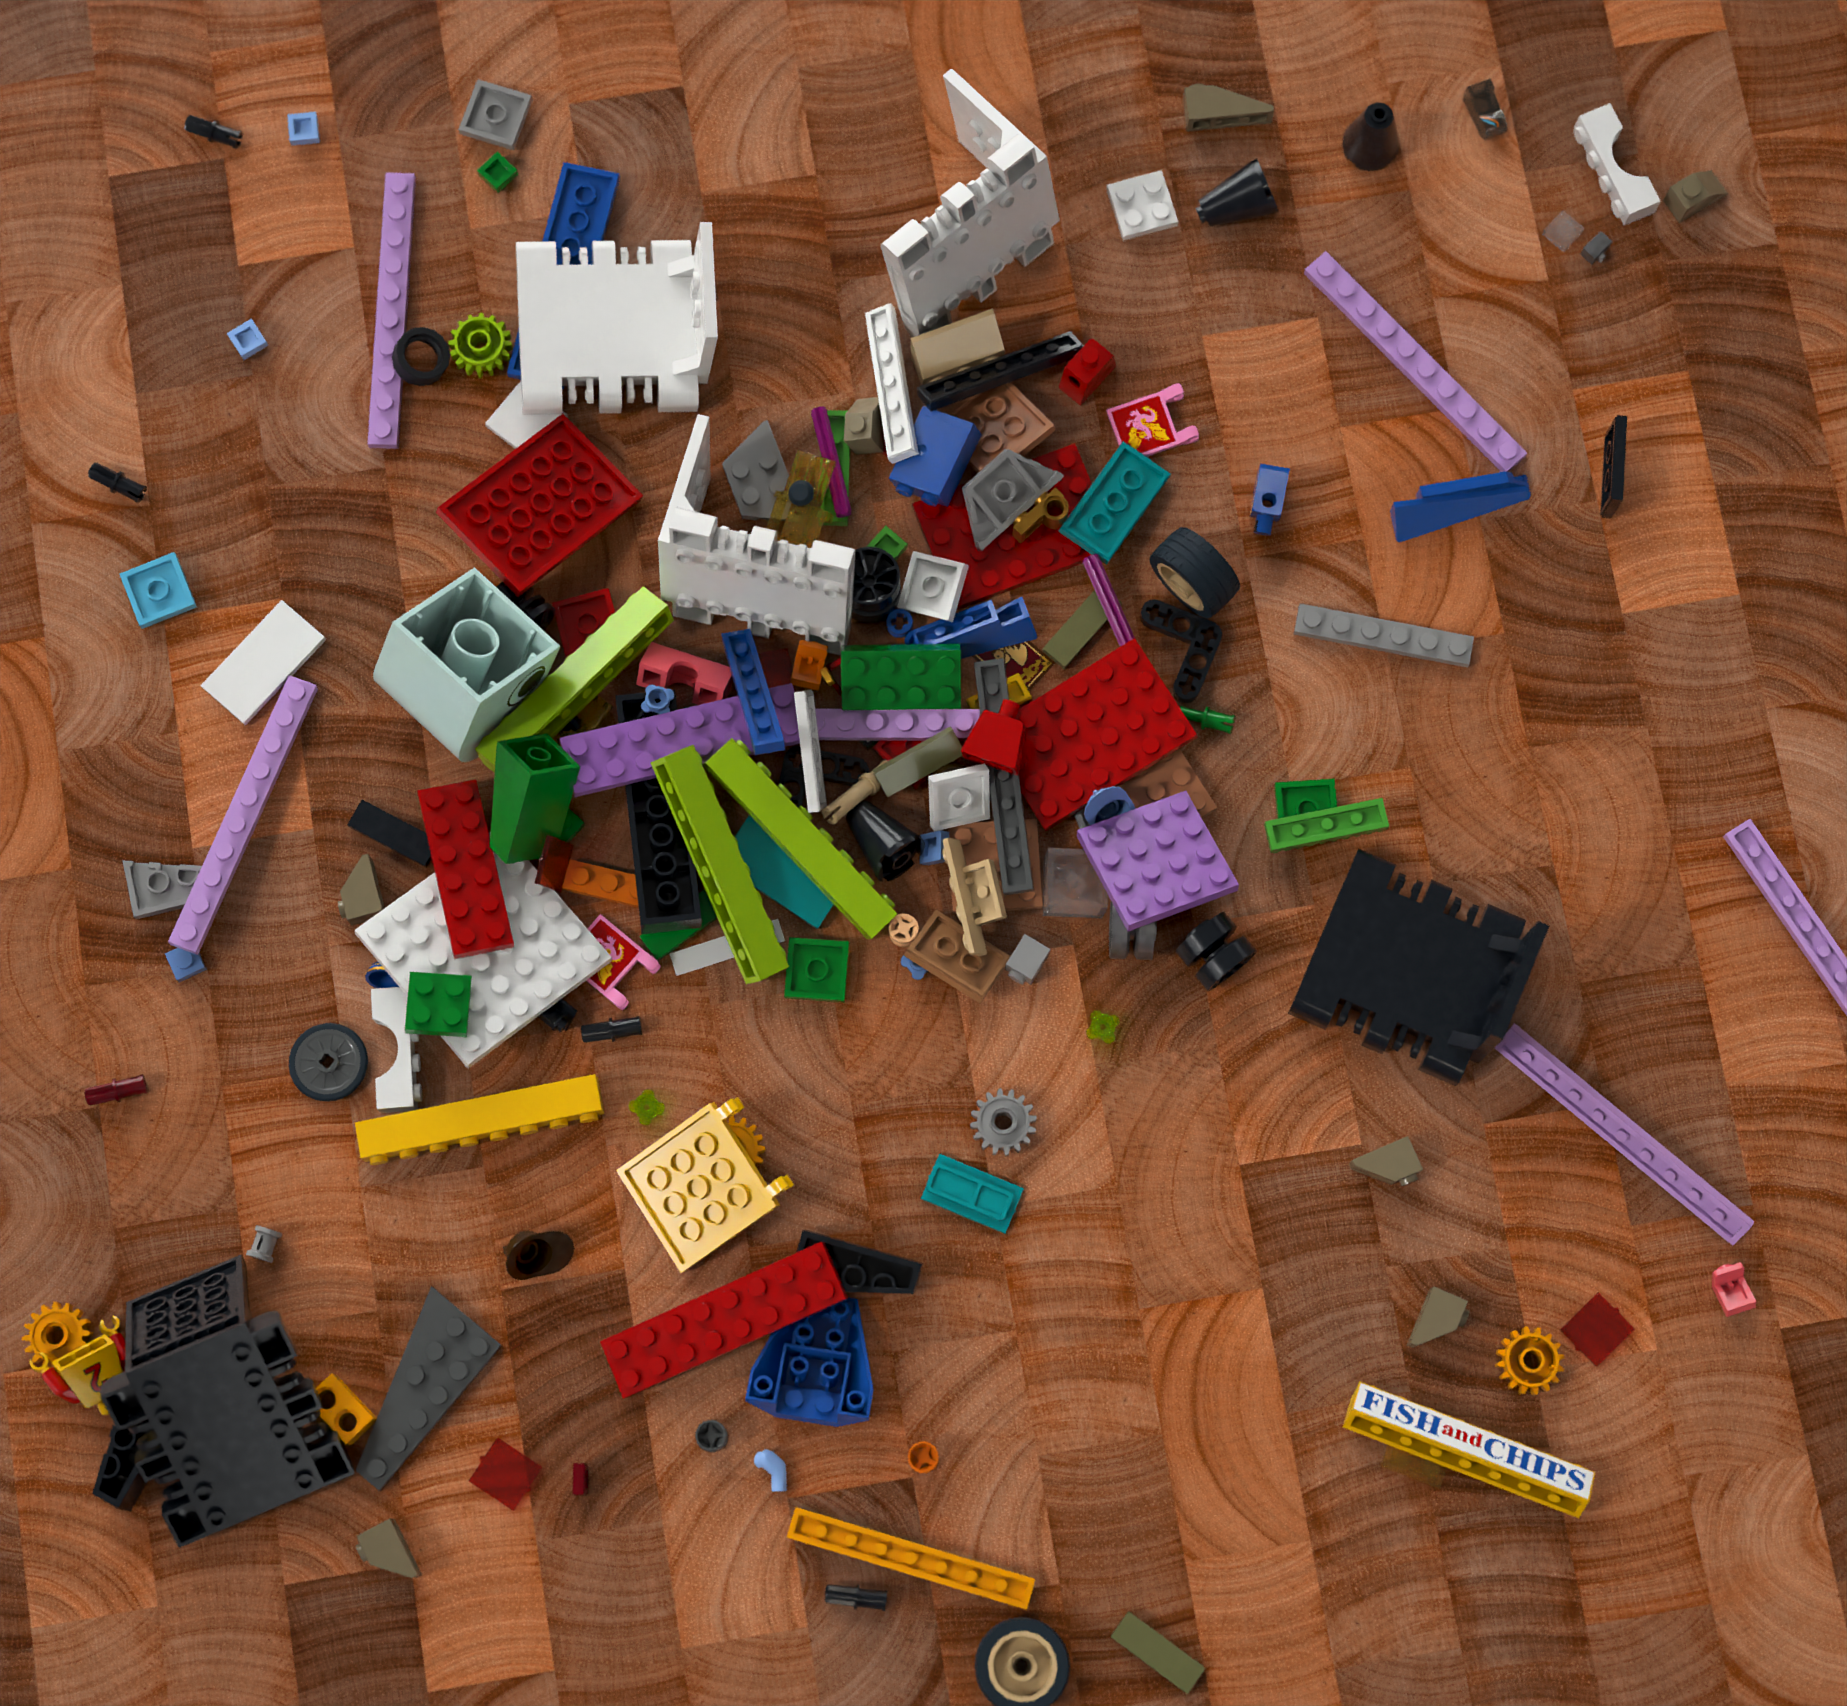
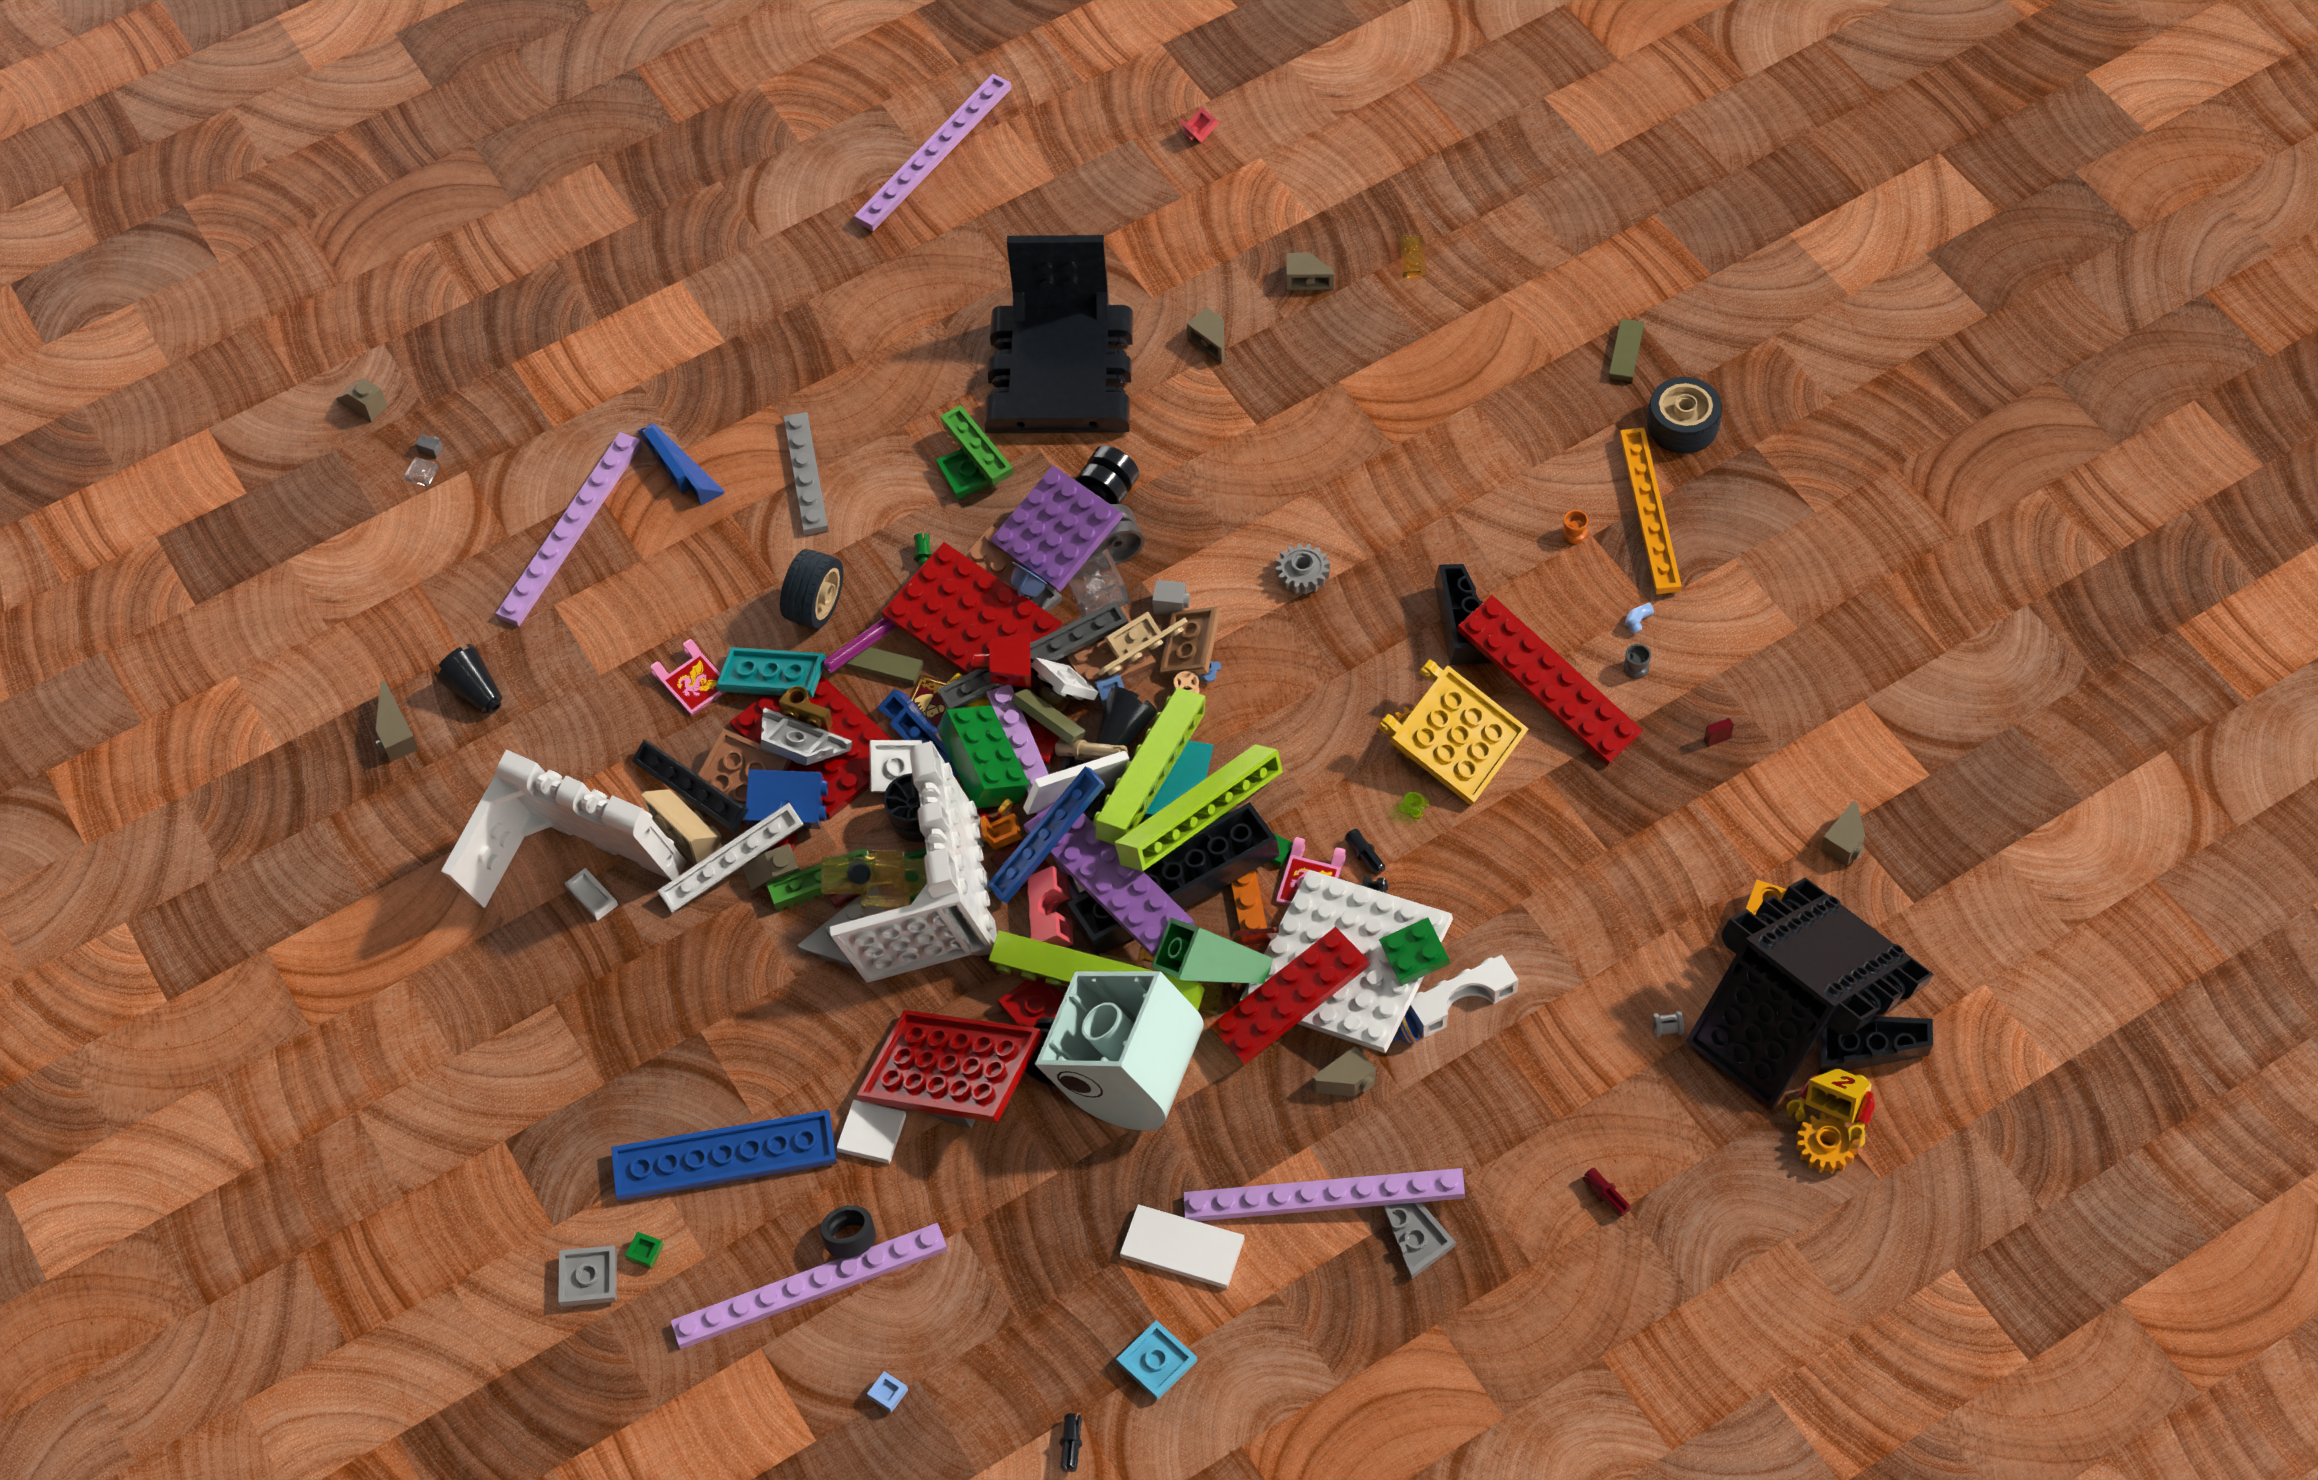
camera: 110 degrees left, 20 degrees down
medium blue plate [165,948,207,982] -> none
light blue plate [287,112,320,146] -> none
dark grey wheel [289,1023,368,1101] -> none
black tile [347,800,432,868] -> none
yellow brick [355,1074,605,1165] -> none
dark grey wing [356,1286,502,1491] -> none
lime gear [448,313,513,378] -> none
clear red piece [469,1437,543,1511] -> none
dark brown piece [503,1230,574,1280] -> none
white bracket [516,222,718,415] -> none
medium blue plate [641,684,674,714] -> none
white sticker [670,919,785,976] -> none
blue wedge [745,1297,874,1427] -> none
green plate [784,937,849,1003] -> none
magenta axle [811,406,851,518] -> none
black axle [824,1584,888,1611] -> none
bright green plate [866,526,908,560] -> none
teal piece [921,1153,1024,1234] -> none
red torso [1059,338,1116,406] -> none
clear neon green plate [1086,1010,1120,1044] -> none
white plate [1106,170,1178,241] -> none
black beam [1140,599,1222,703] -> none
blue torso [1250,464,1290,536] -> none
black cone [1342,102,1399,172] -> none
brick [1343,1381,1595,1518] -> none
clear smoke leg [1463,78,1508,140] -> none
lavender plate [1495,1023,1755,1246] -> none
light orange gear [1495,1326,1565,1396] -> none
clear red piece [1560,1292,1634,1367] -> none
white arch [1574,103,1661,225] -> none
black tile [1600,415,1627,518] -> none

